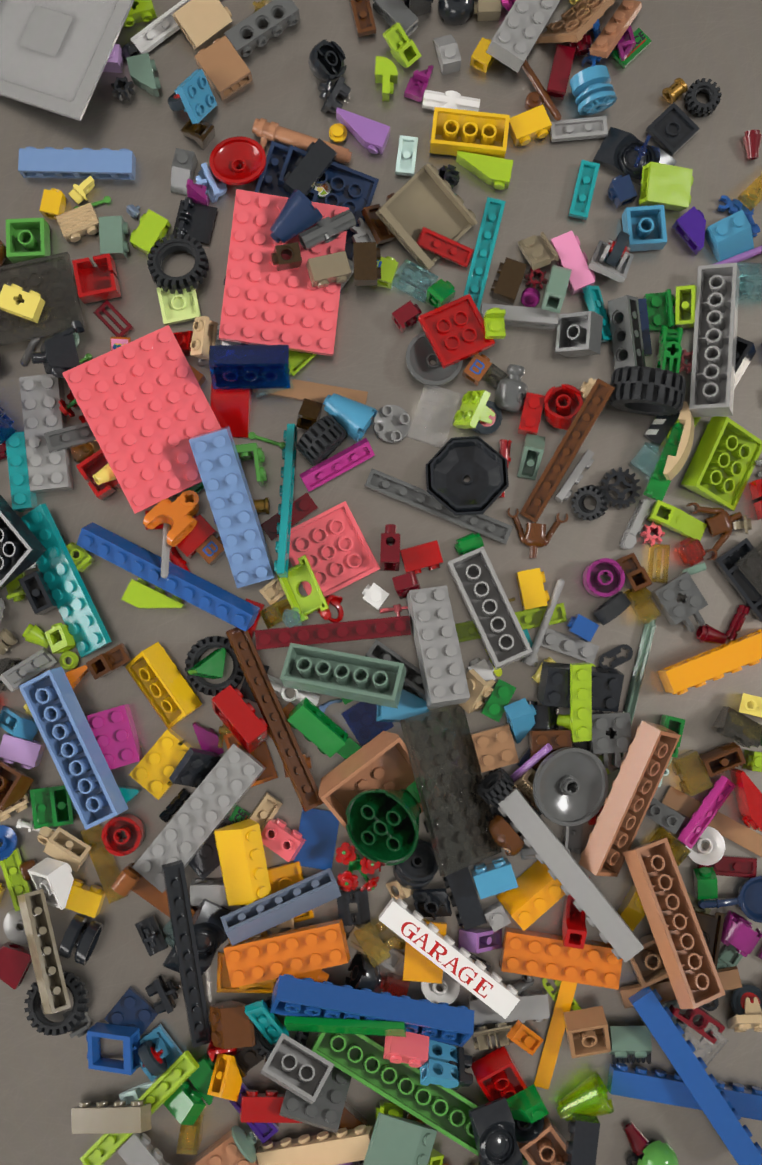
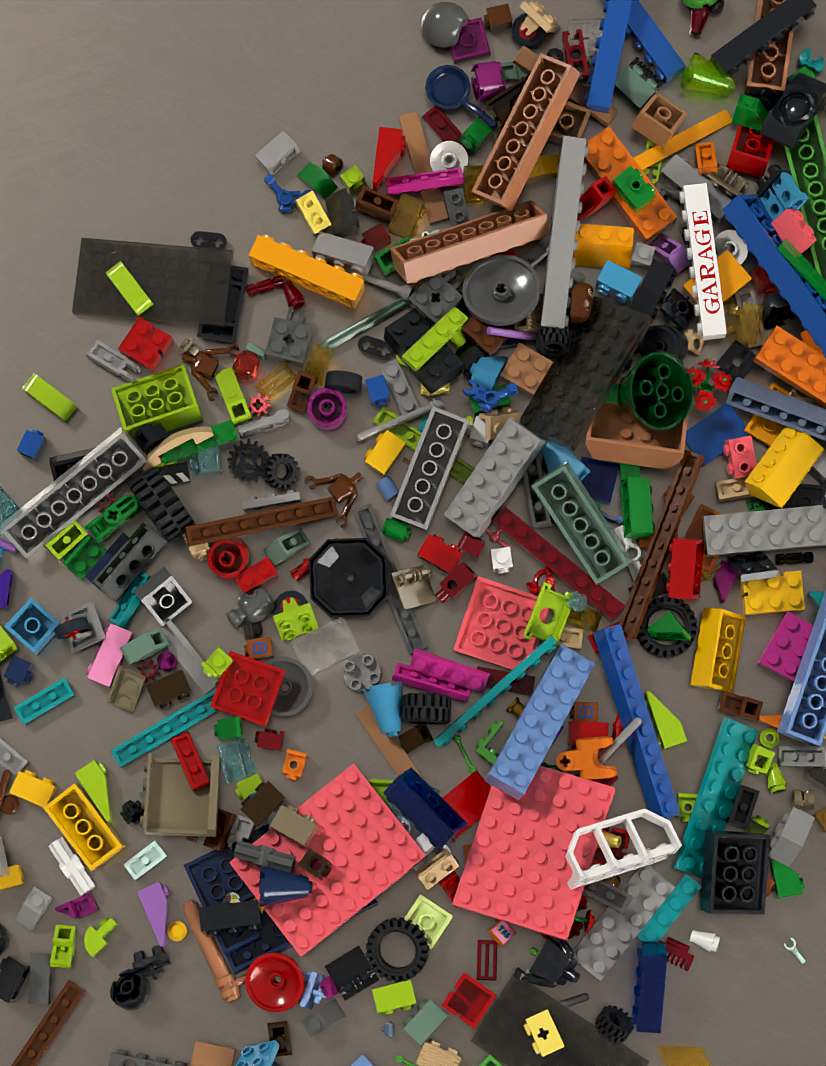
camera: 130 degrees left, 5 degrees down
none -> black brick [133,423,169,452]
none -> orange brick [282,749,307,780]
none -> light grey brick [312,231,375,276]
none -> light grey piece [328,264,415,302]
none -> clear red brick [360,222,391,252]
none -> medium blue piece [376,476,399,502]
none -> dark tan hinge [391,565,437,610]
none -> dark pink plate [409,648,490,694]
none -> blue piece [463,380,518,413]
none -> white plate [565,809,682,890]
none -> green brick [612,166,655,214]

